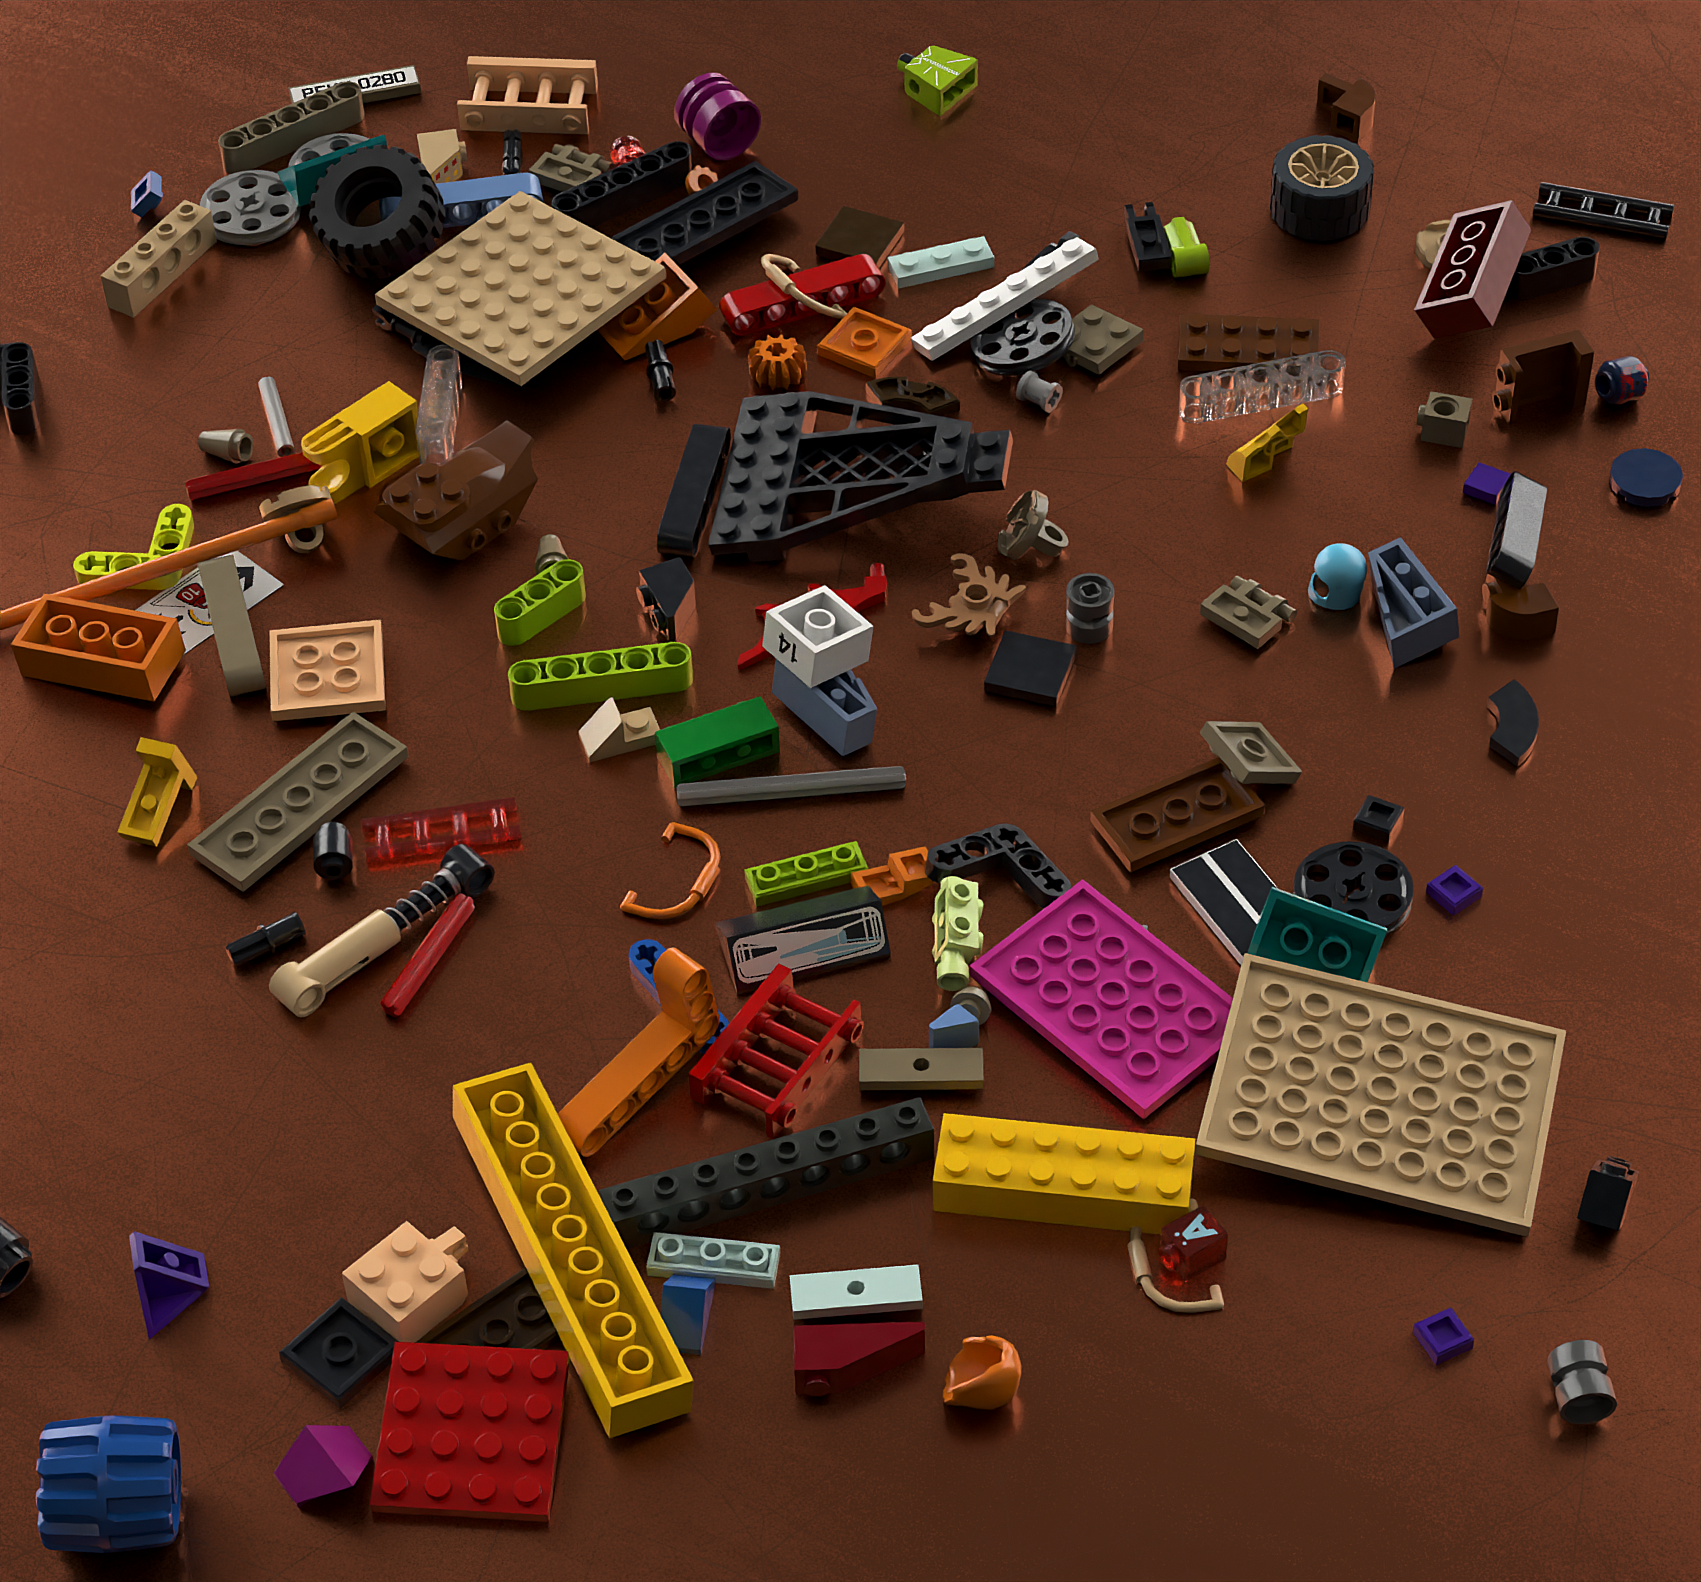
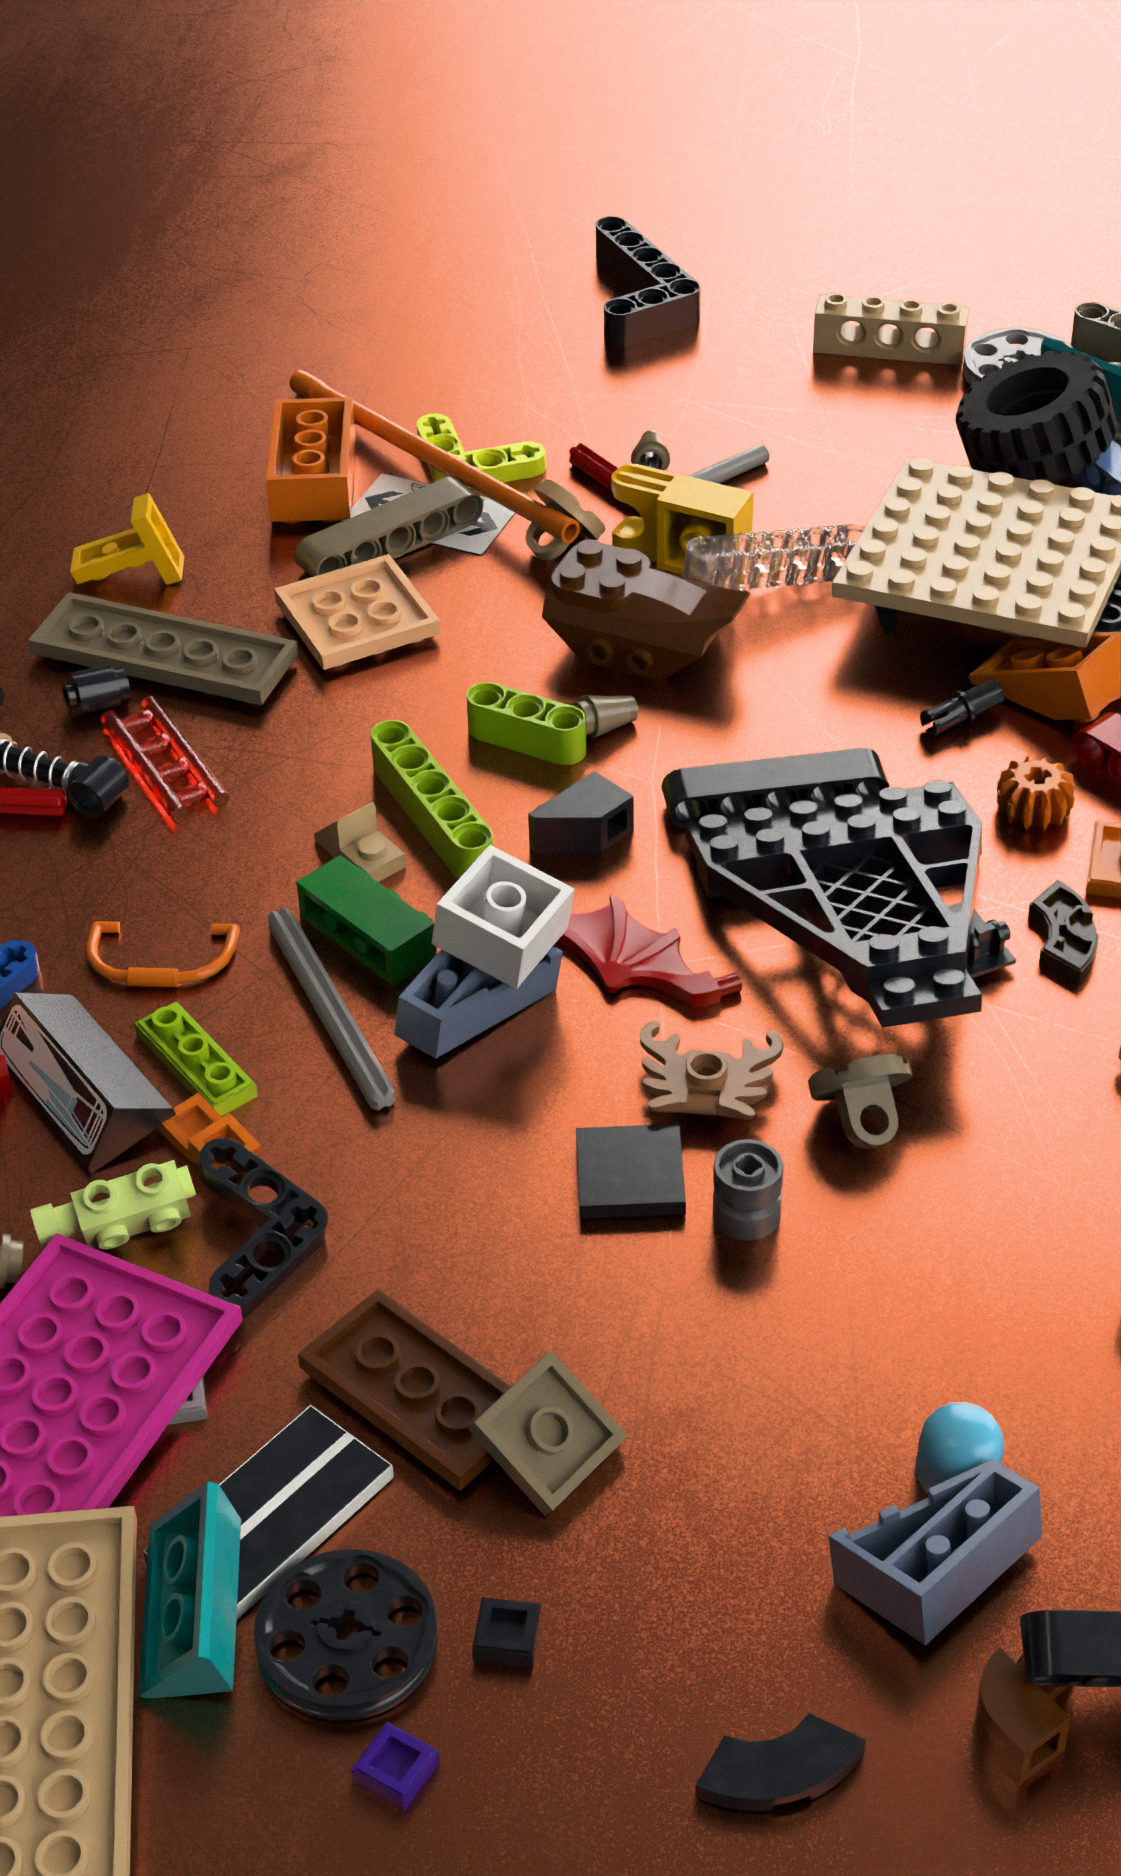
camera: 70 degrees right, 5 degrees down
blue plate [131,170,163,218] -> none
dark tan plate [1200,575,1298,649] -> none

